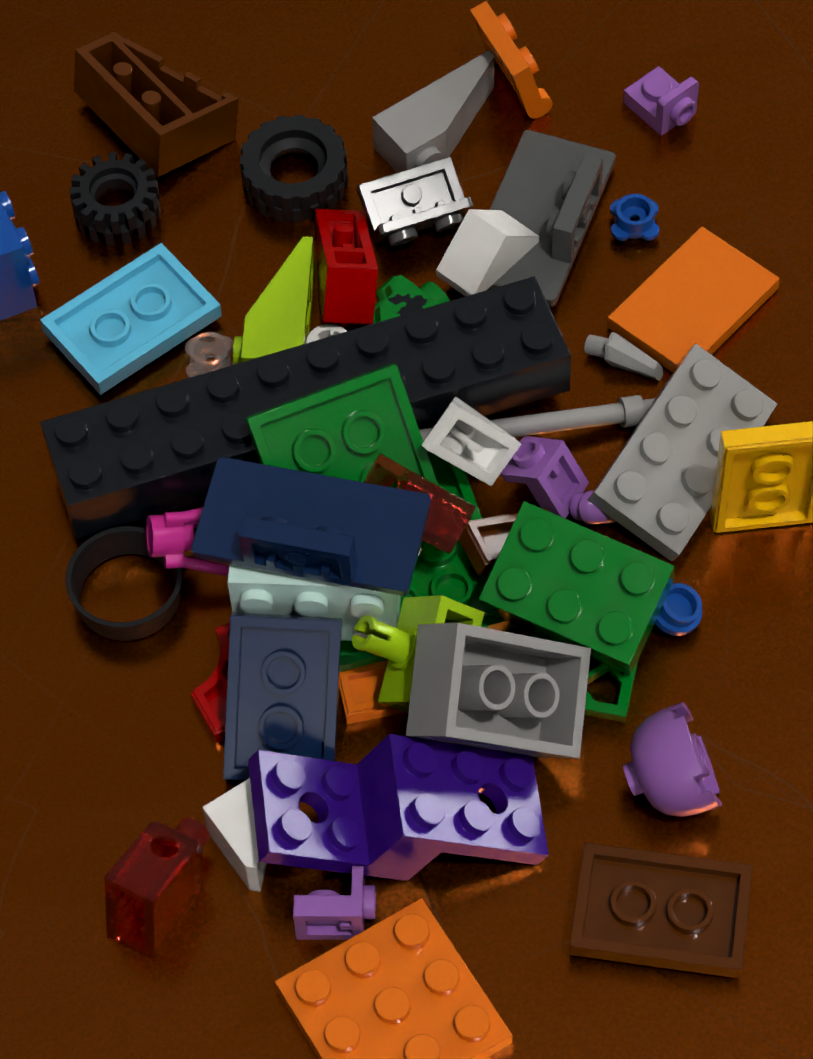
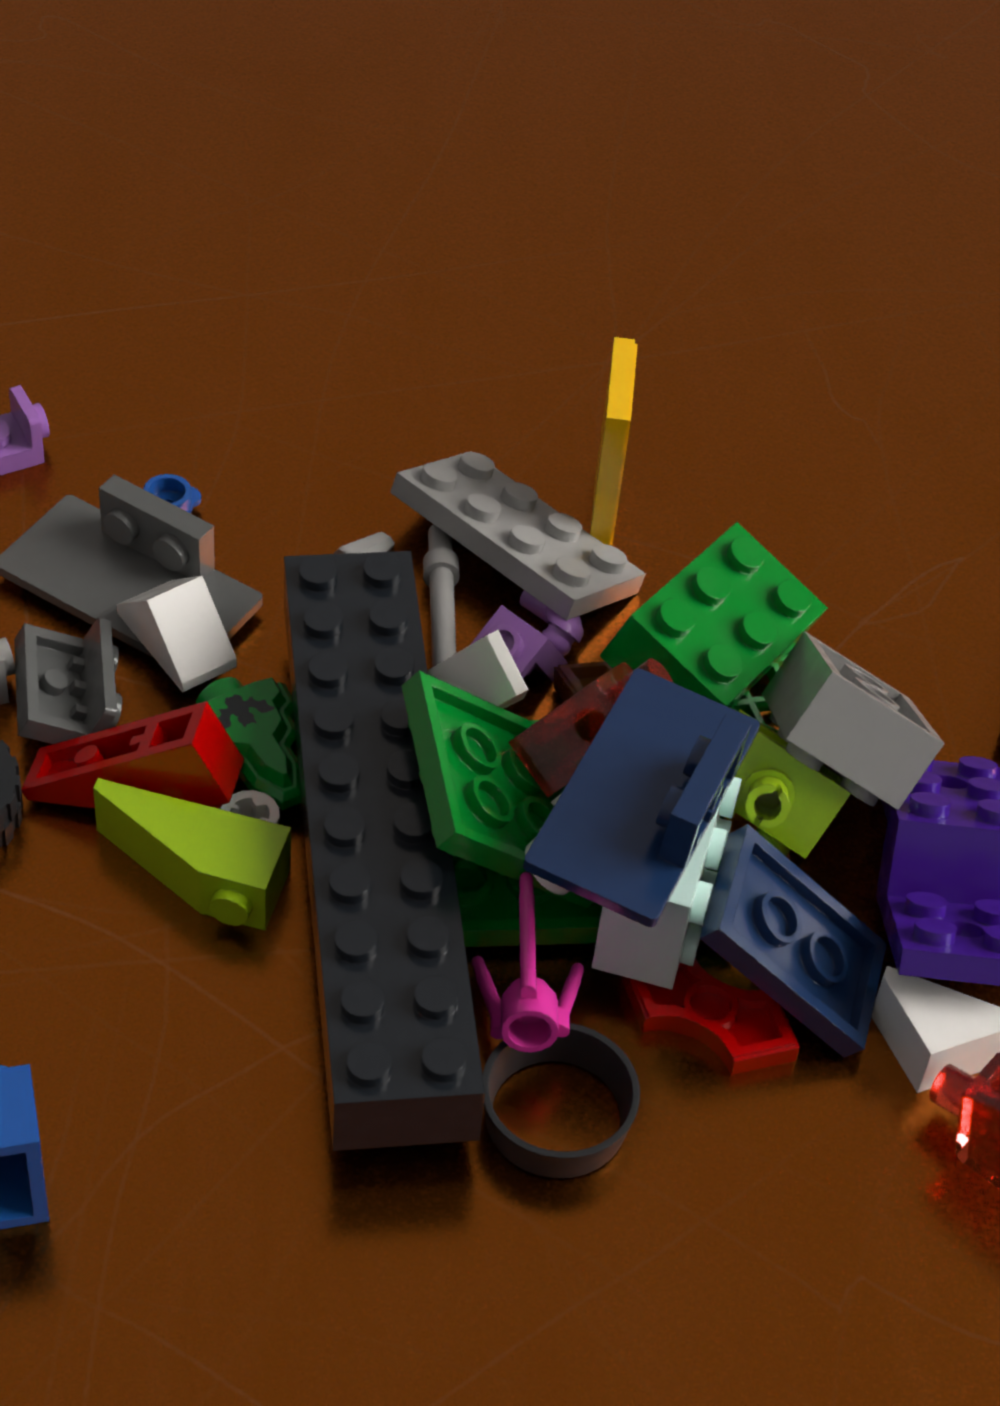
camera: 85 degrees left, 10 degrees down
medium azure plate [40,243,222,395] -> none
clear plate [185,332,234,378] -> none
orange tile [607,226,780,373] -> none
medium lavender cylinder [623,702,722,817] -> none

